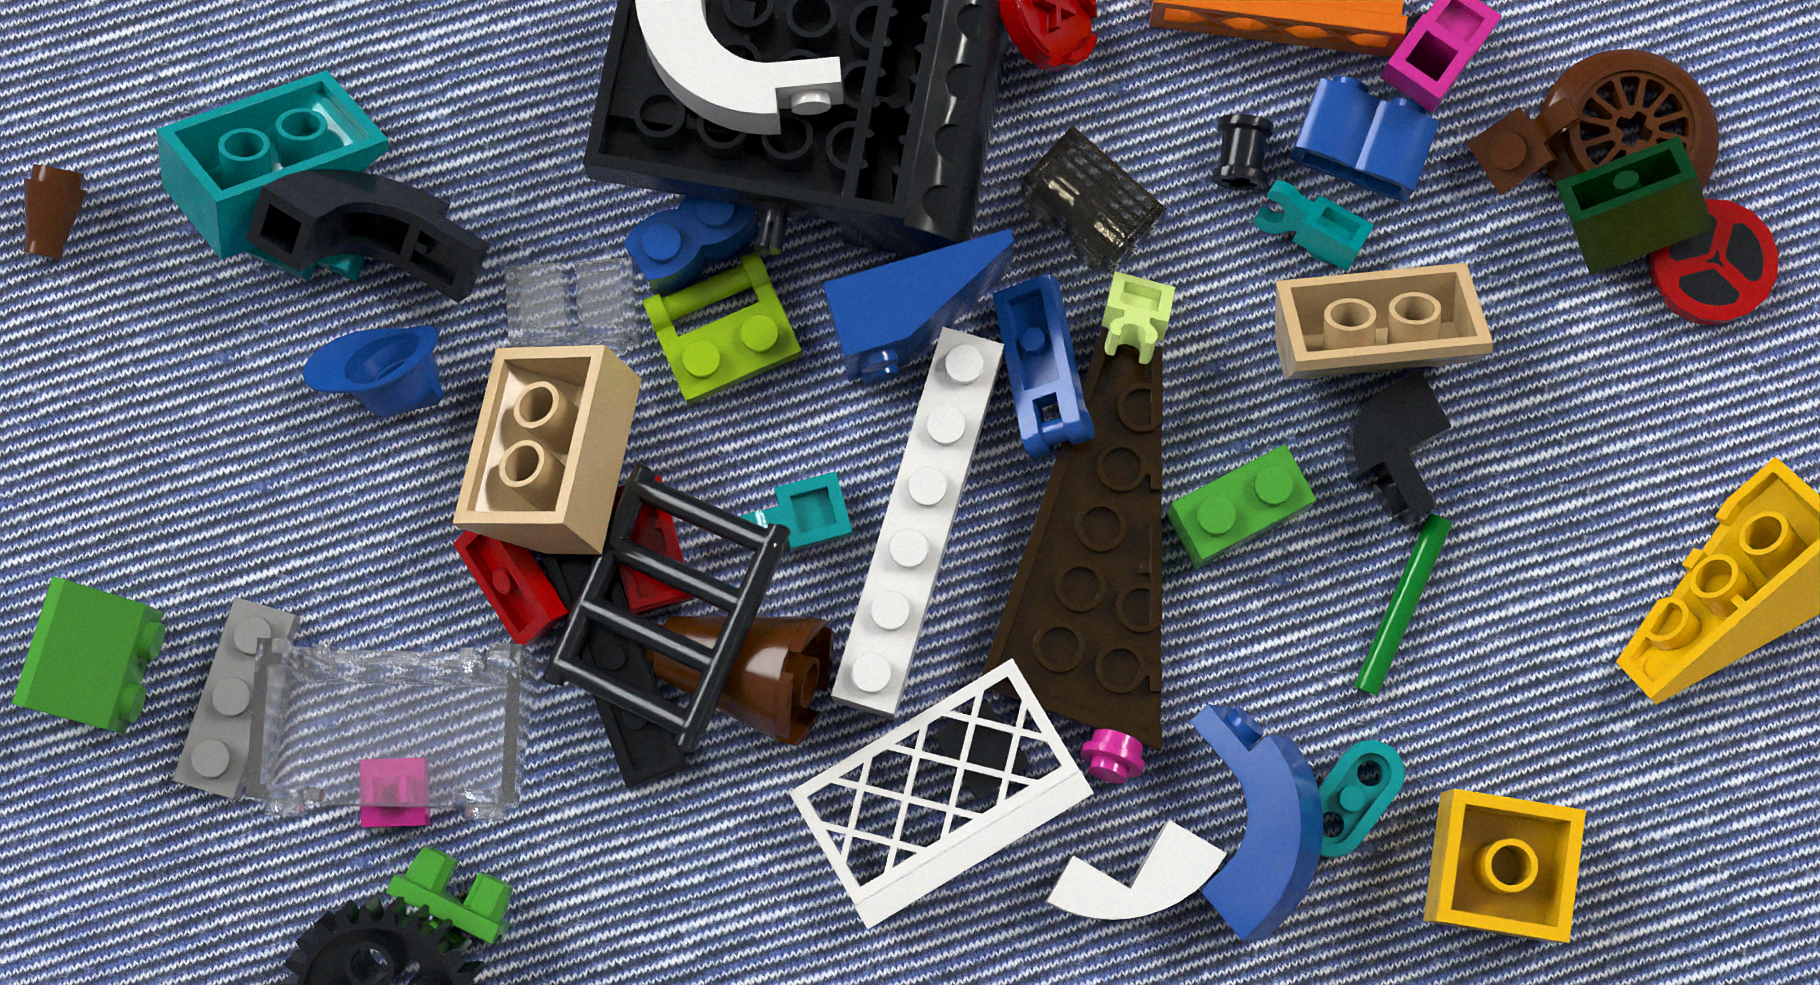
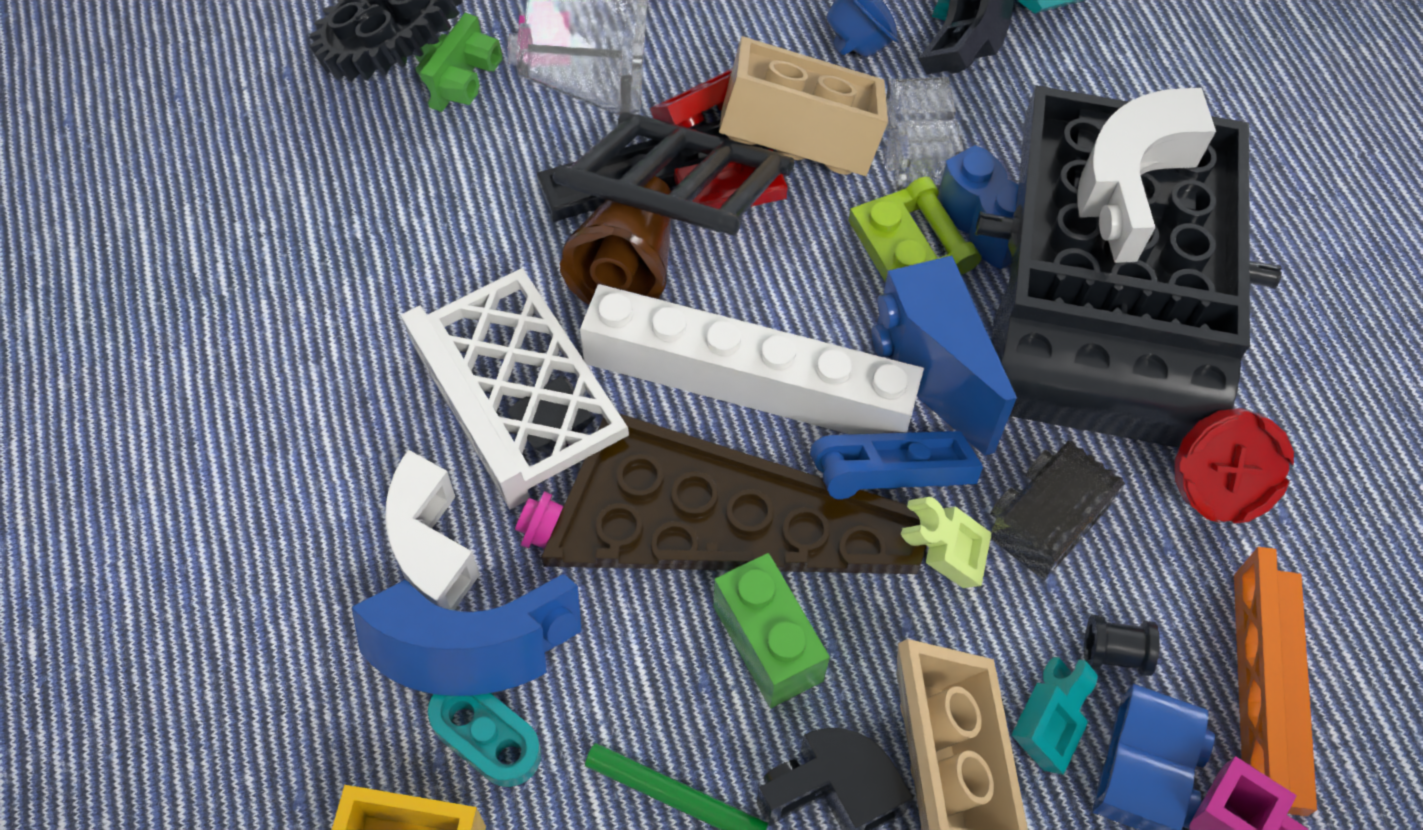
camera: 85 degrees right, 20 degrees down
teal plate [739,471,853,552] -> none

